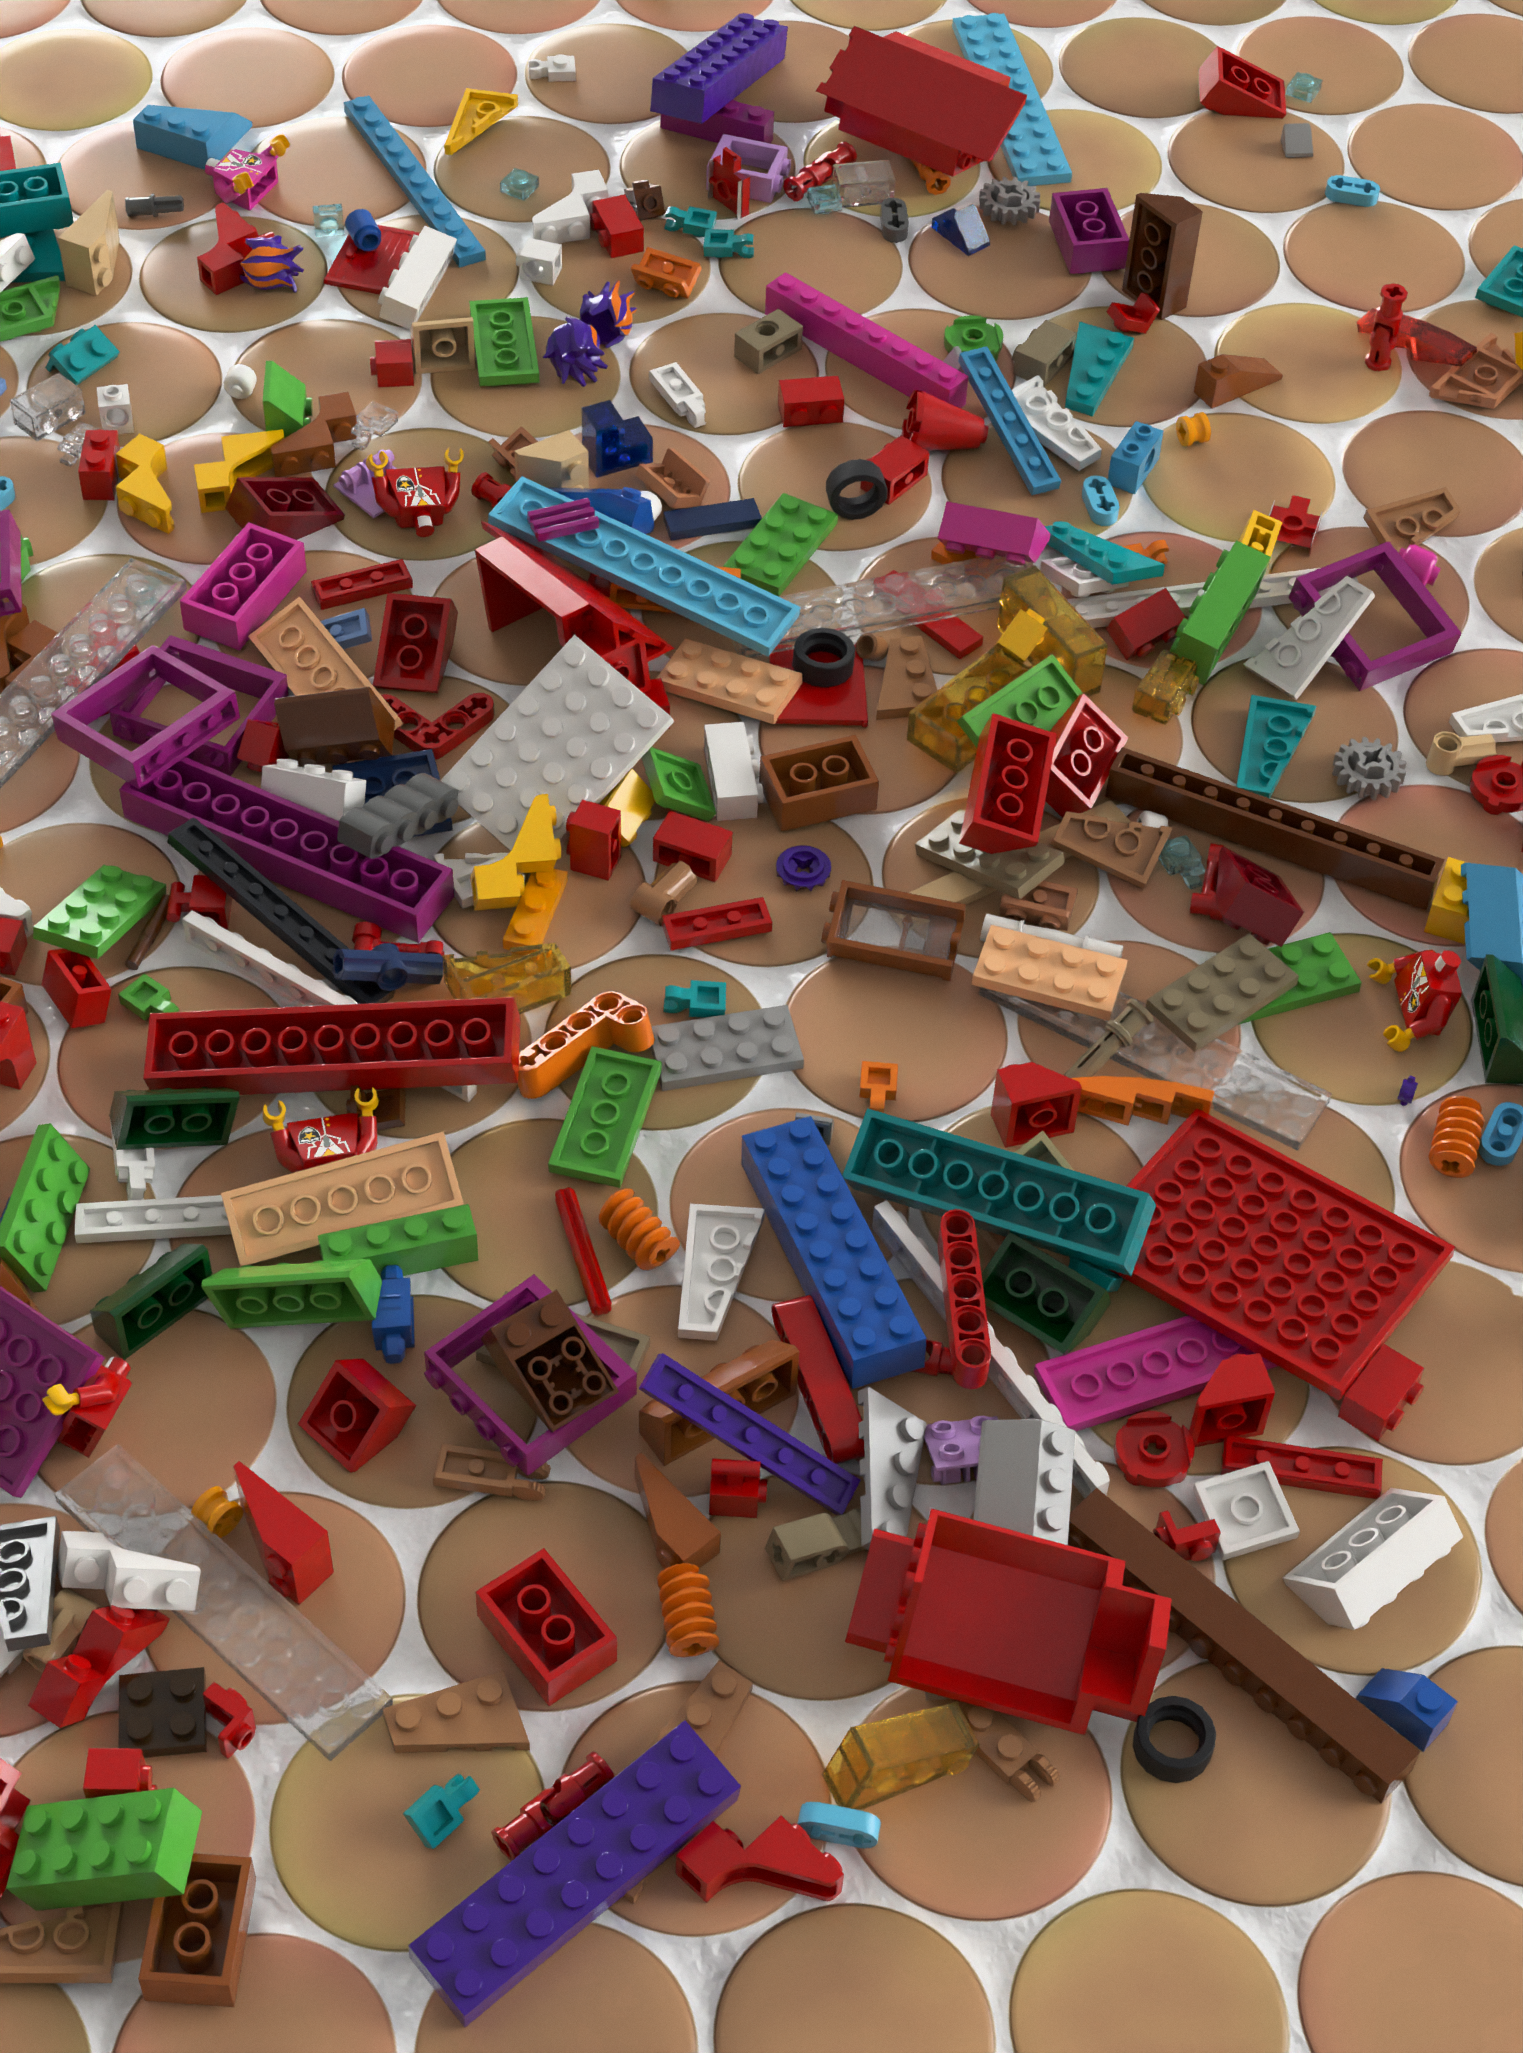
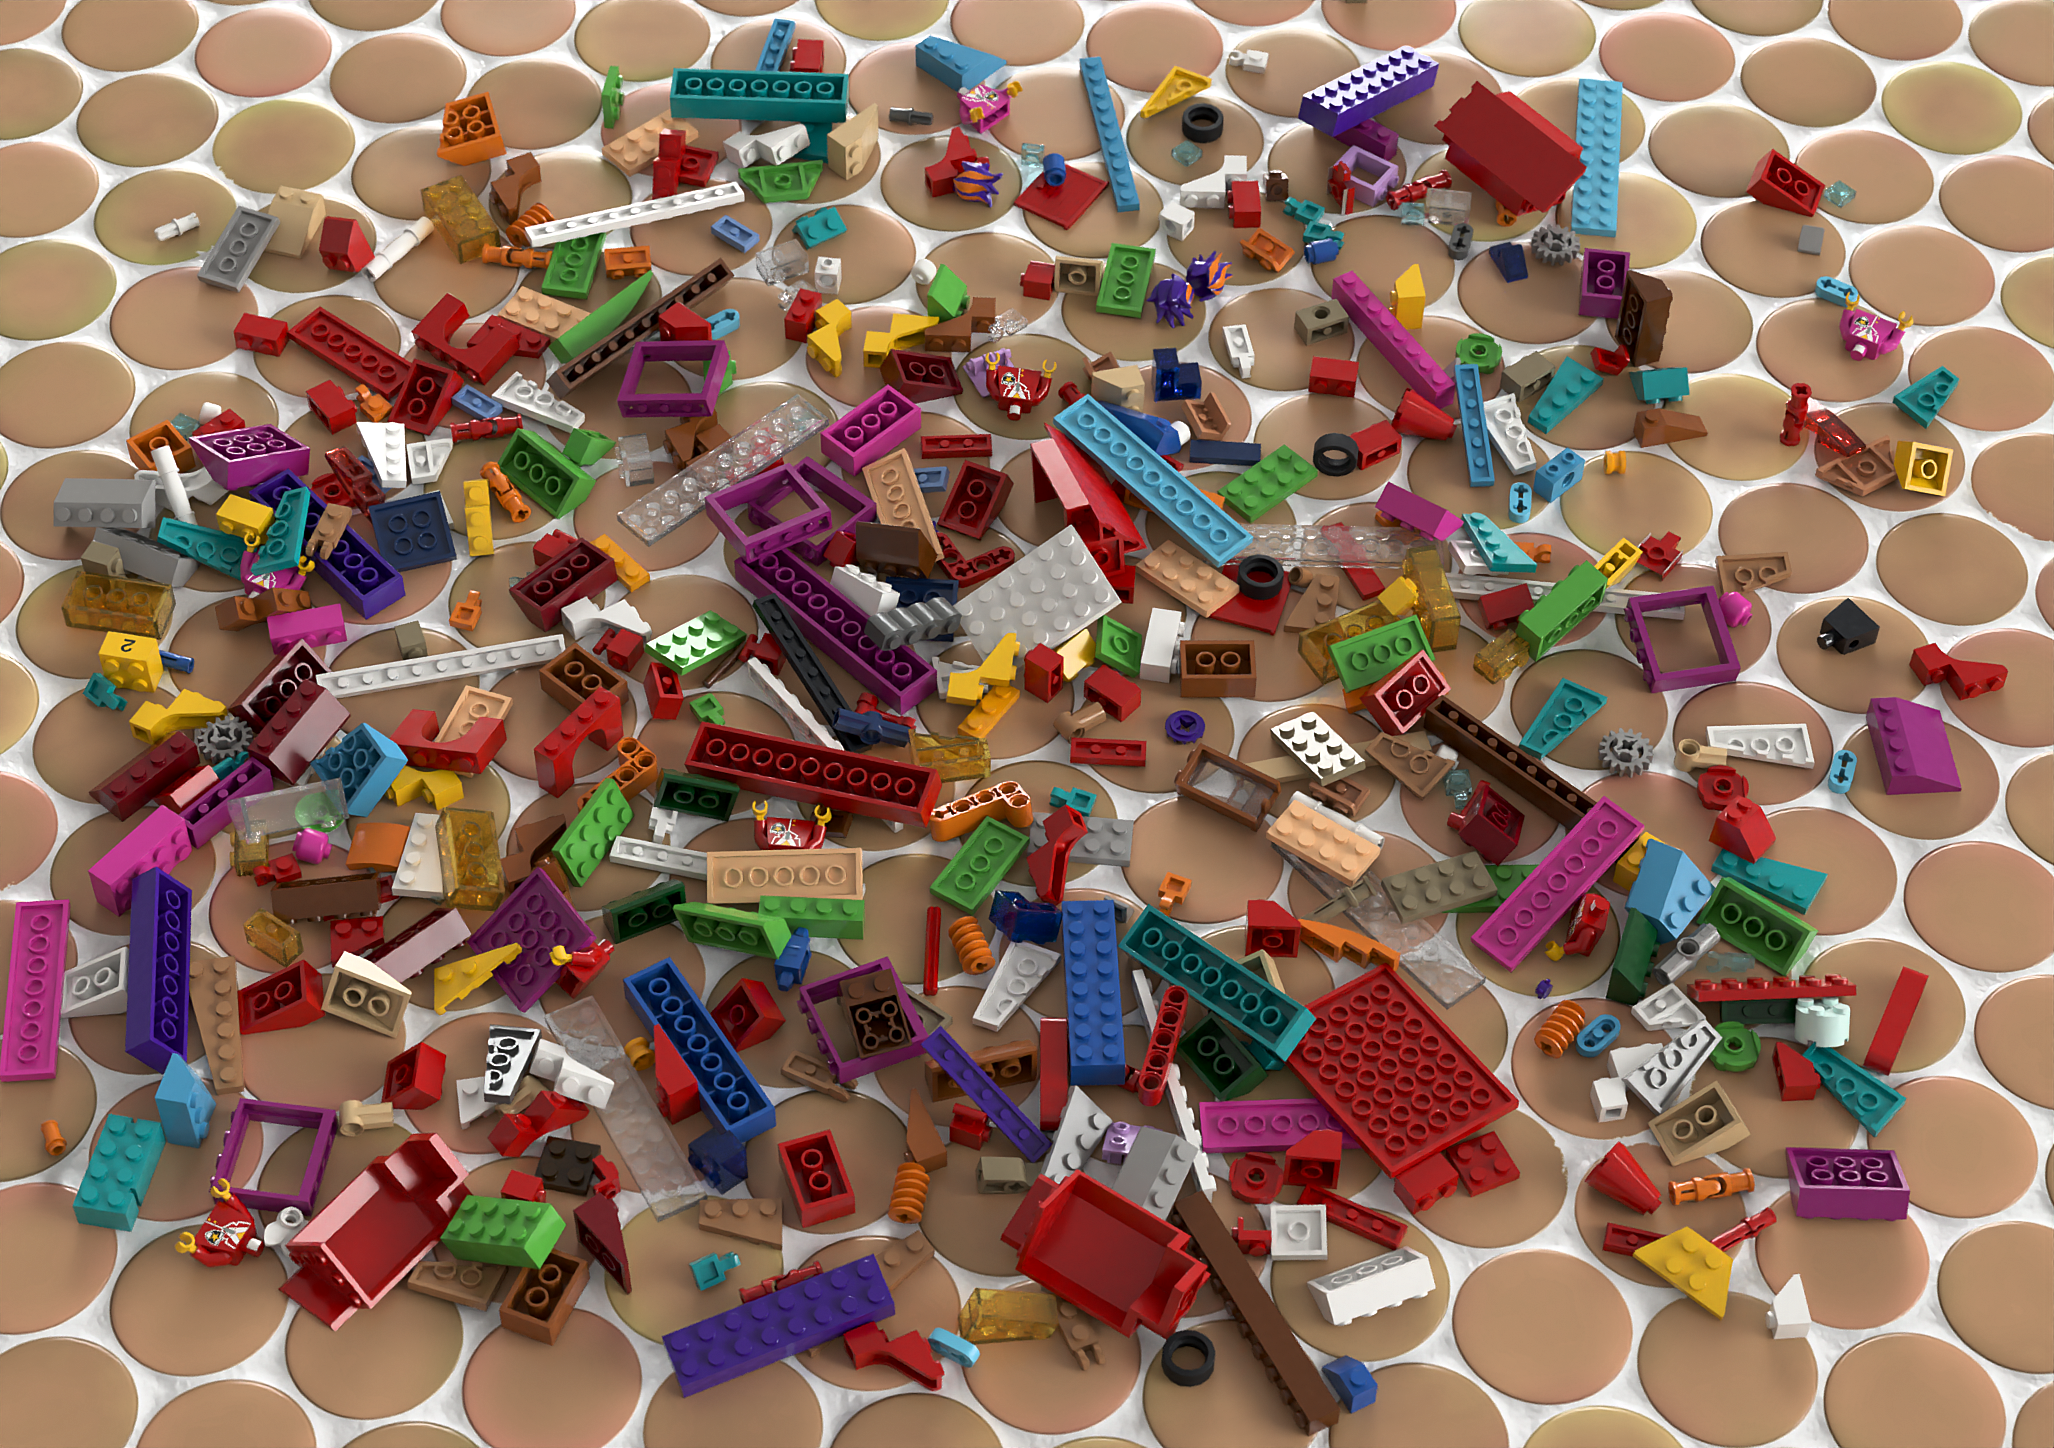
camera: 20 degrees right, 0 degrees up
white brick [378,226,457,330] -> none
magenta tile [527,498,599,542] -> none
red slope [959,713,1057,854] -> none
white wing [1243,576,1375,701] -> none
none -> dark red slope [573,1192,632,1295]
none -> orange beam [577,737,658,813]
none -> blue brick [623,957,776,1150]
none -> clear blue brick [687,1127,748,1195]
none -> clear blue brick [989,890,1064,945]
none -> red arch [1026,804,1088,906]
none -> black tyre [1182,103,1224,143]
none -> blue brick [1304,238,1339,265]
none -> yellow slope [1388,264,1426,330]
none -> red plate [1445,1131,1520,1197]
none -> dark pink plate [1471,796,1645,972]
none -> teal slope [1629,367,1690,404]
none -> dark pink torso [1839,292,1913,361]

